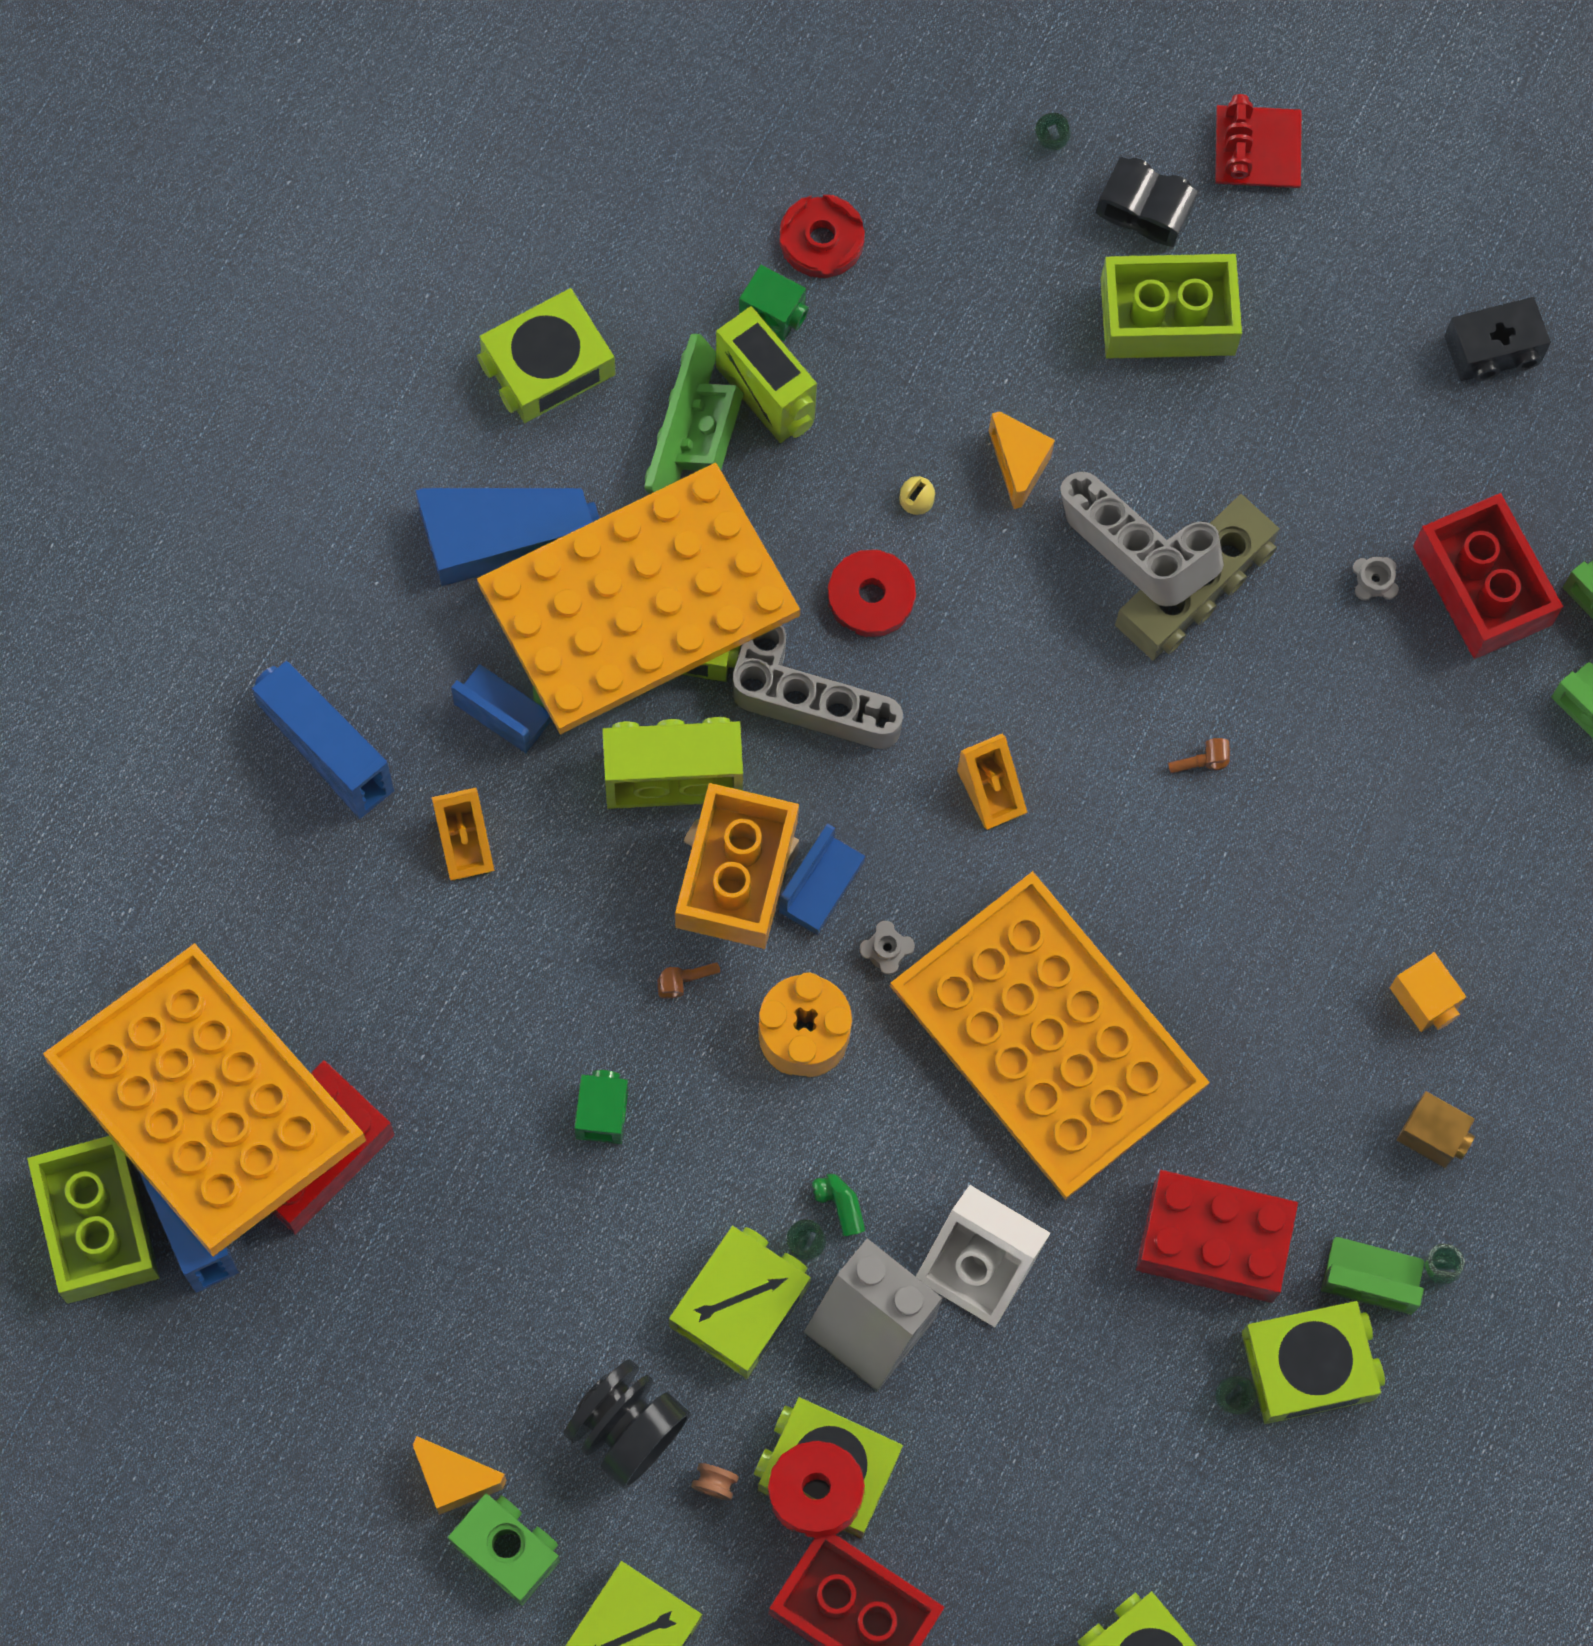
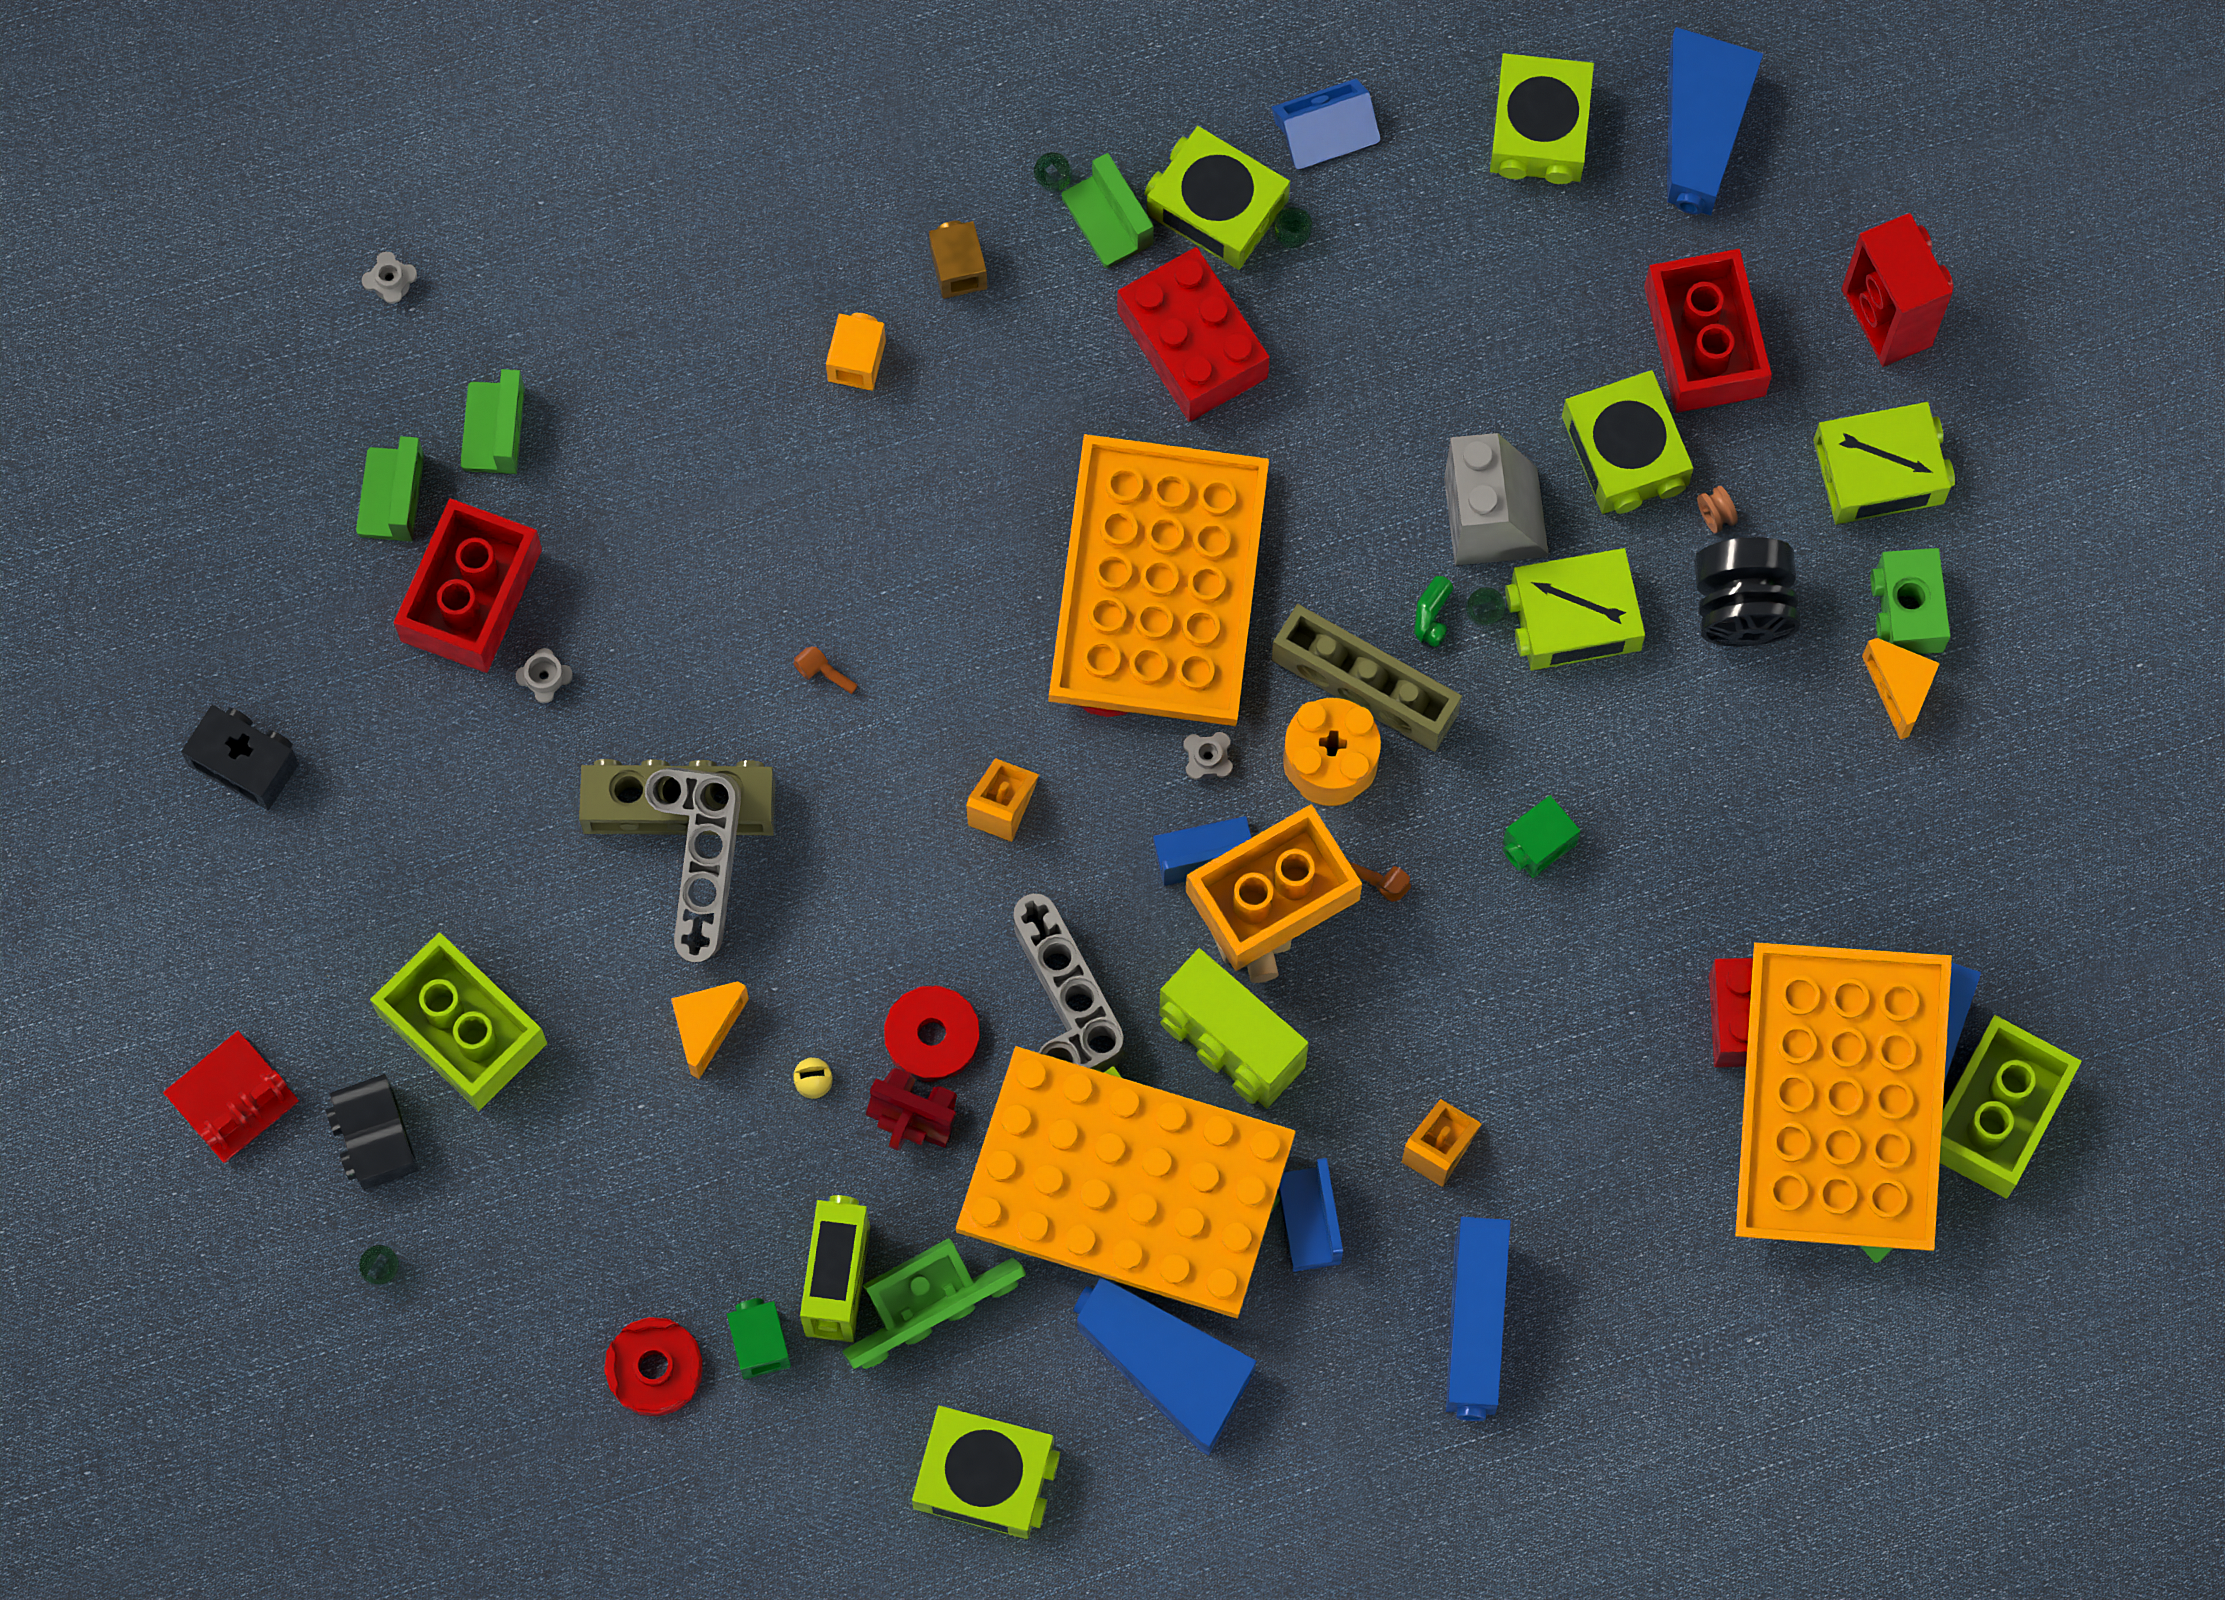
camera: 130 degrees left, 0 degrees up
red tile [768,1441,865,1538] -> none
white slope [916,1185,1050,1327] -> none
none -> dark red hips [866,1068,957,1151]
none -> panel [1271,78,1380,169]
none -> olive brick [1272,604,1462,752]

